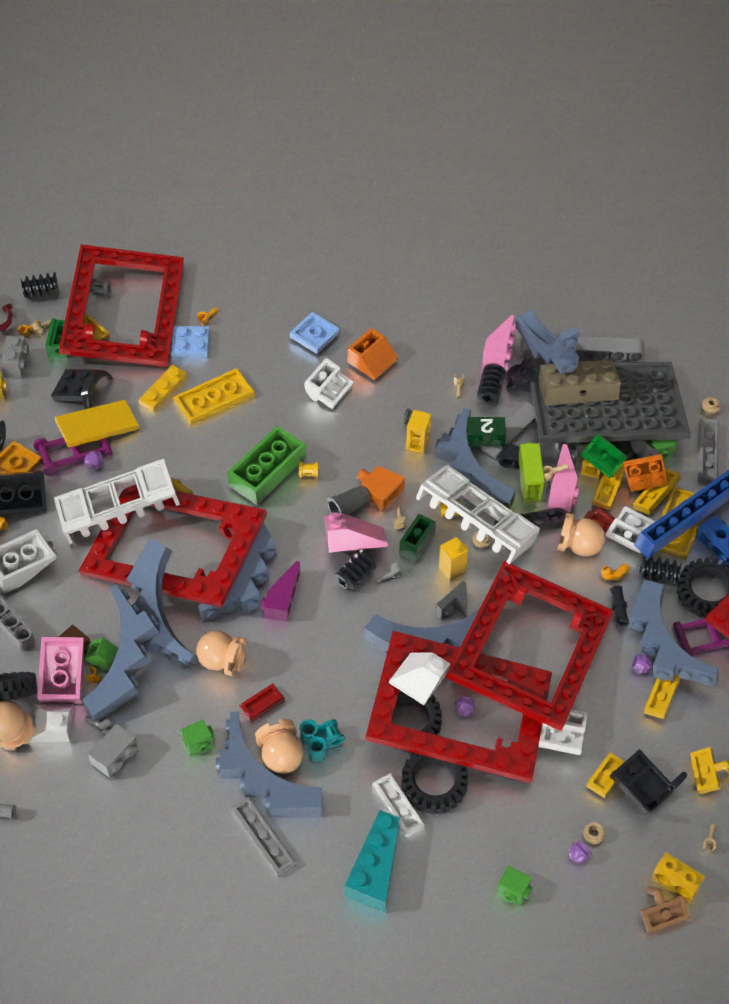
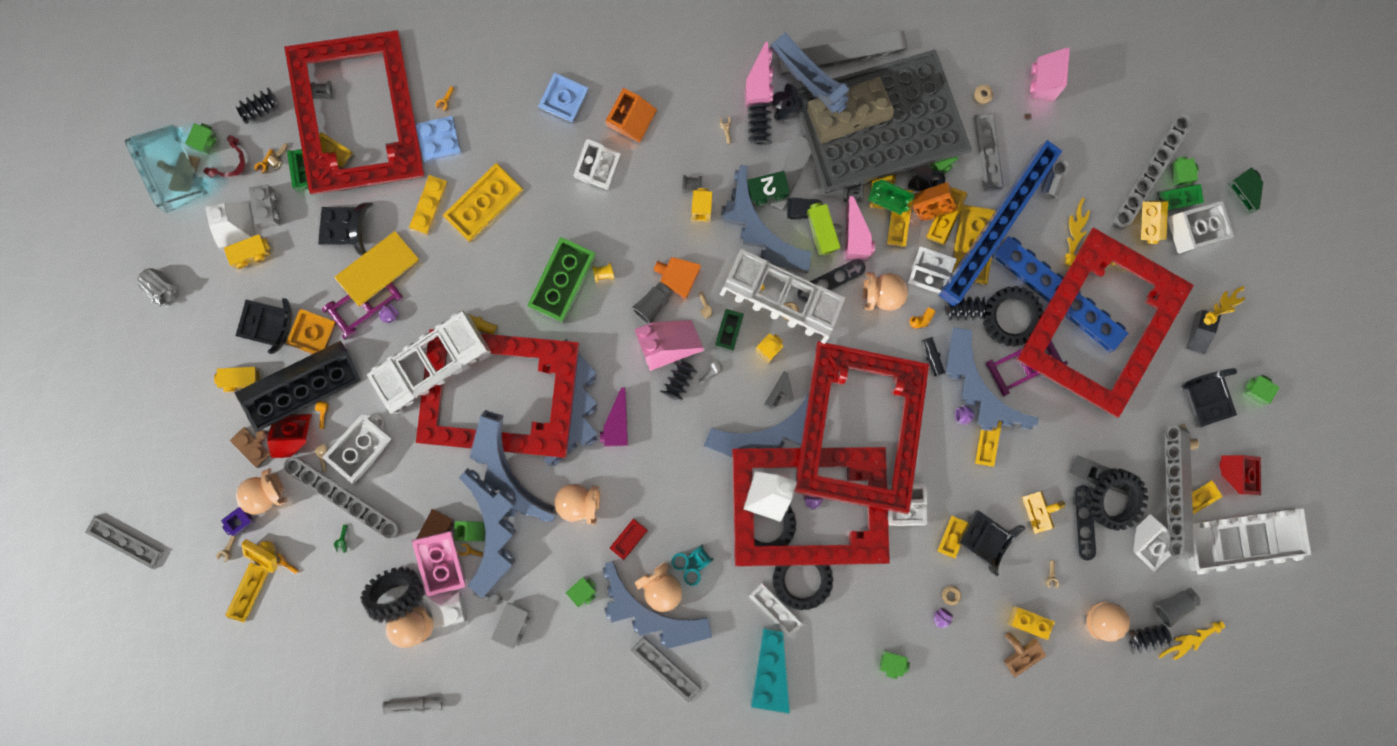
camera: 15 degrees left, 30 degrees up
tan hand [543,463,569,481] -> none
clear red bracket [584,506,615,533] -> none

